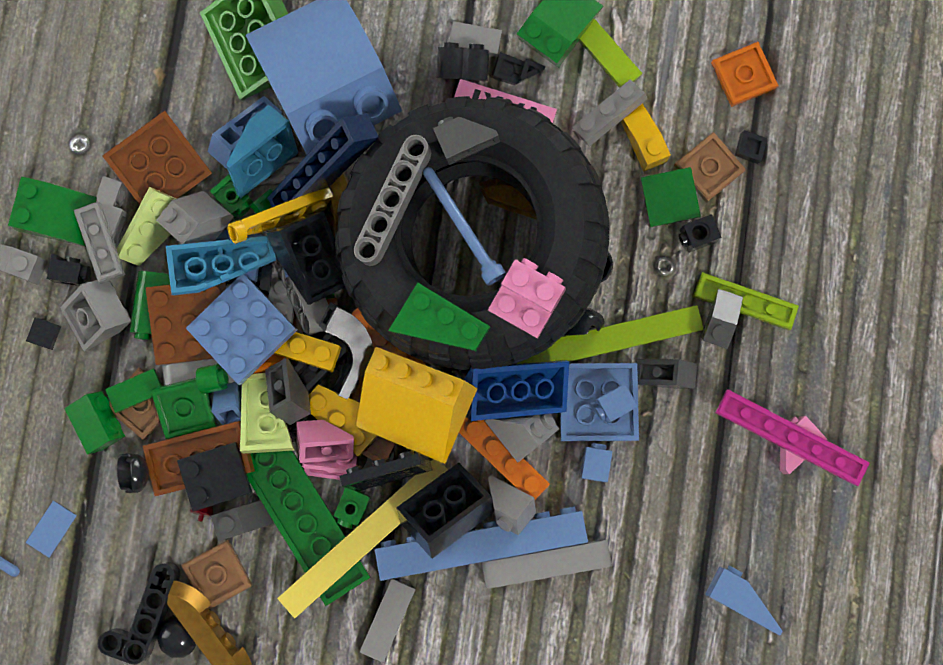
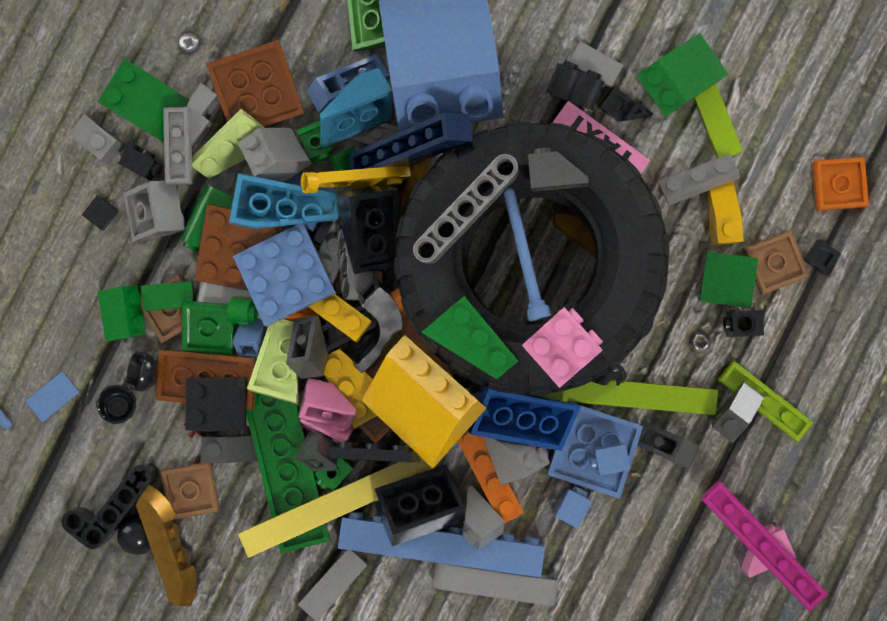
camera: 20 degrees right, 5 degrees up
none -> black hair [96,385,137,424]
none -> dark grey slope [294,431,339,472]

